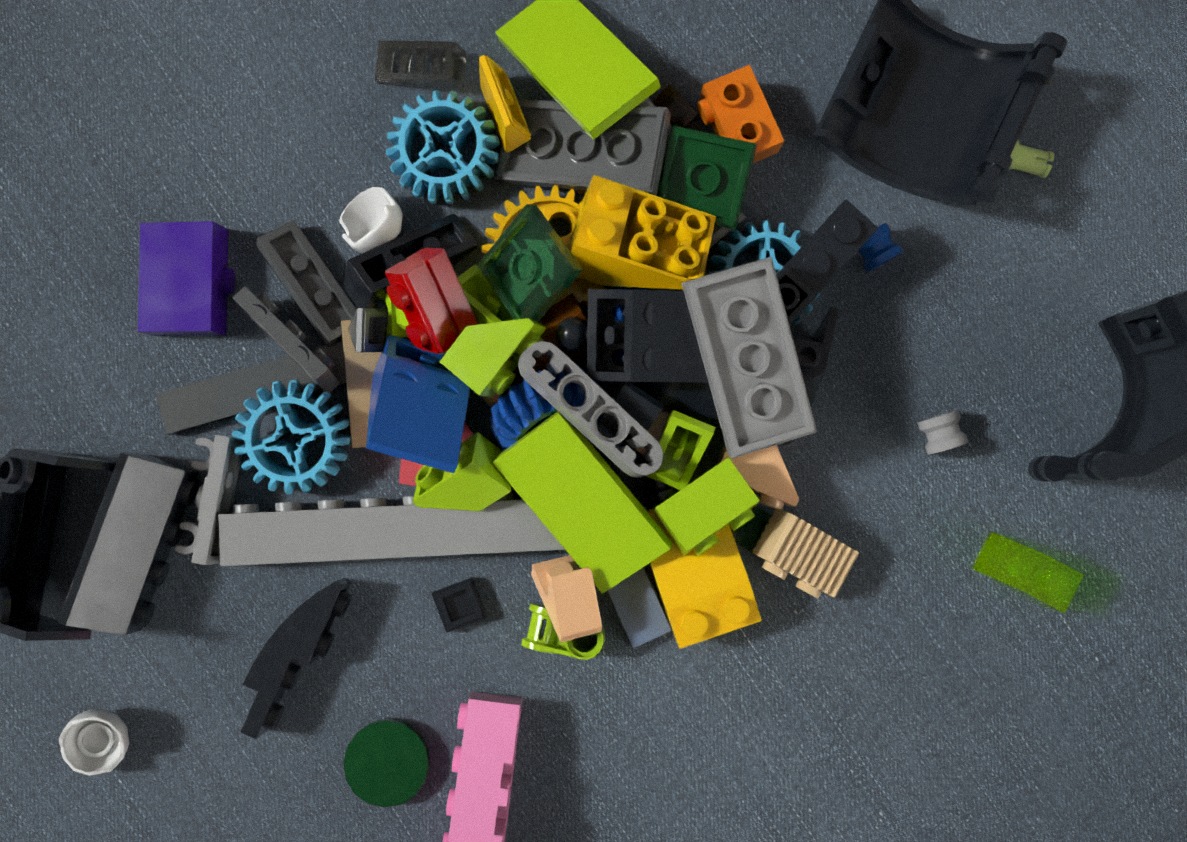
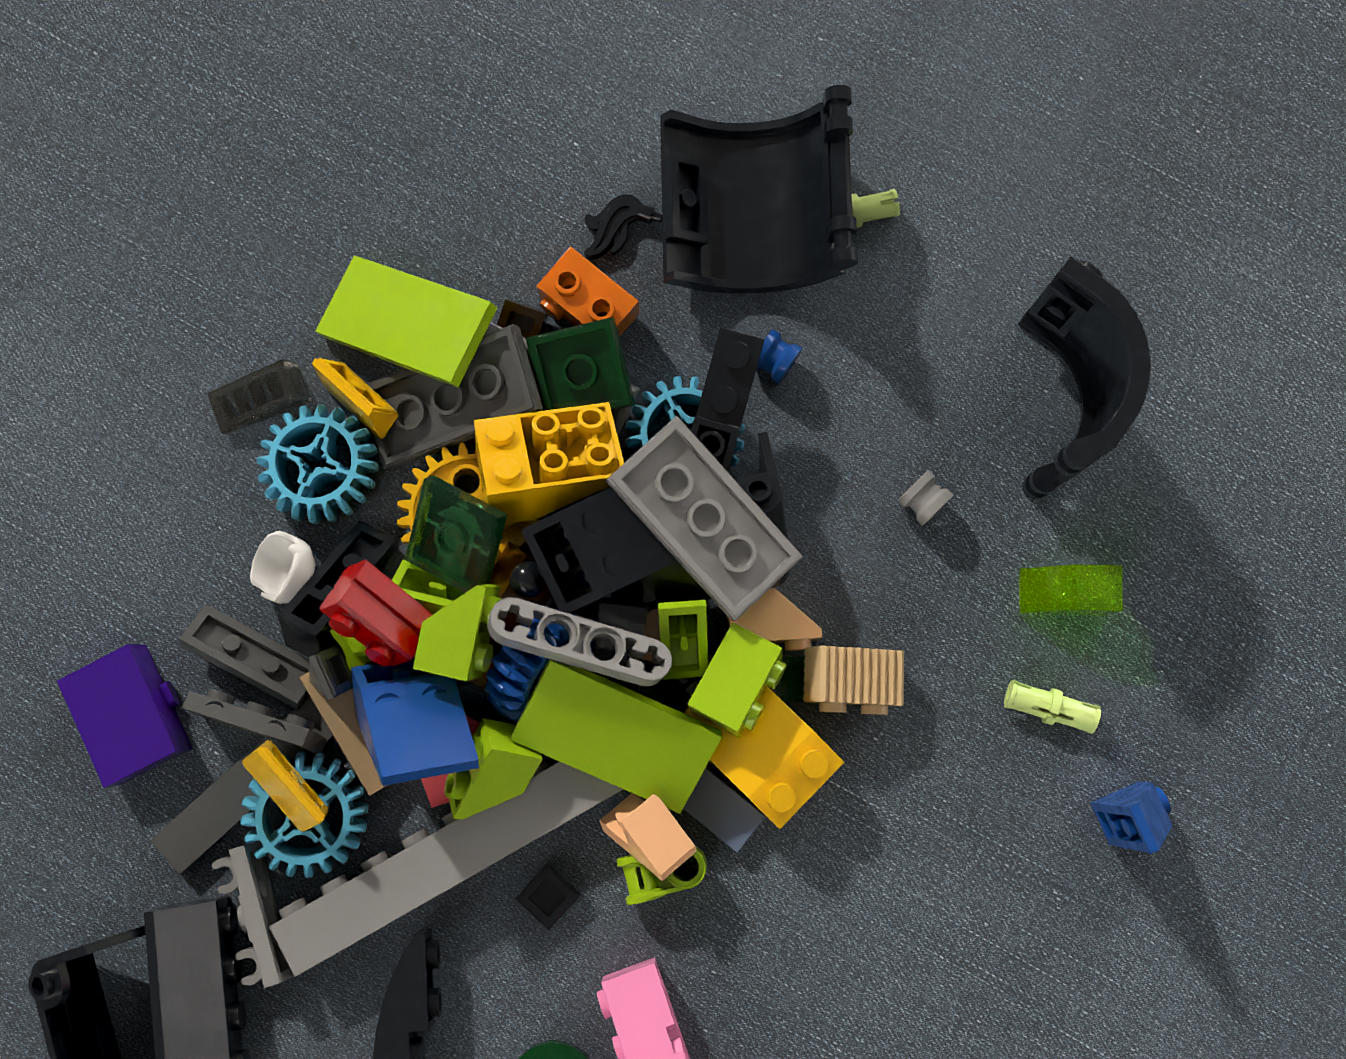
camera: 25 degrees left, 5 degrees down
none -> yellow slope [242,740,329,832]
none -> black piece [584,194,662,260]
none -> yellowish green pin [1004,680,1101,734]
none -> blue slope [1090,781,1173,854]

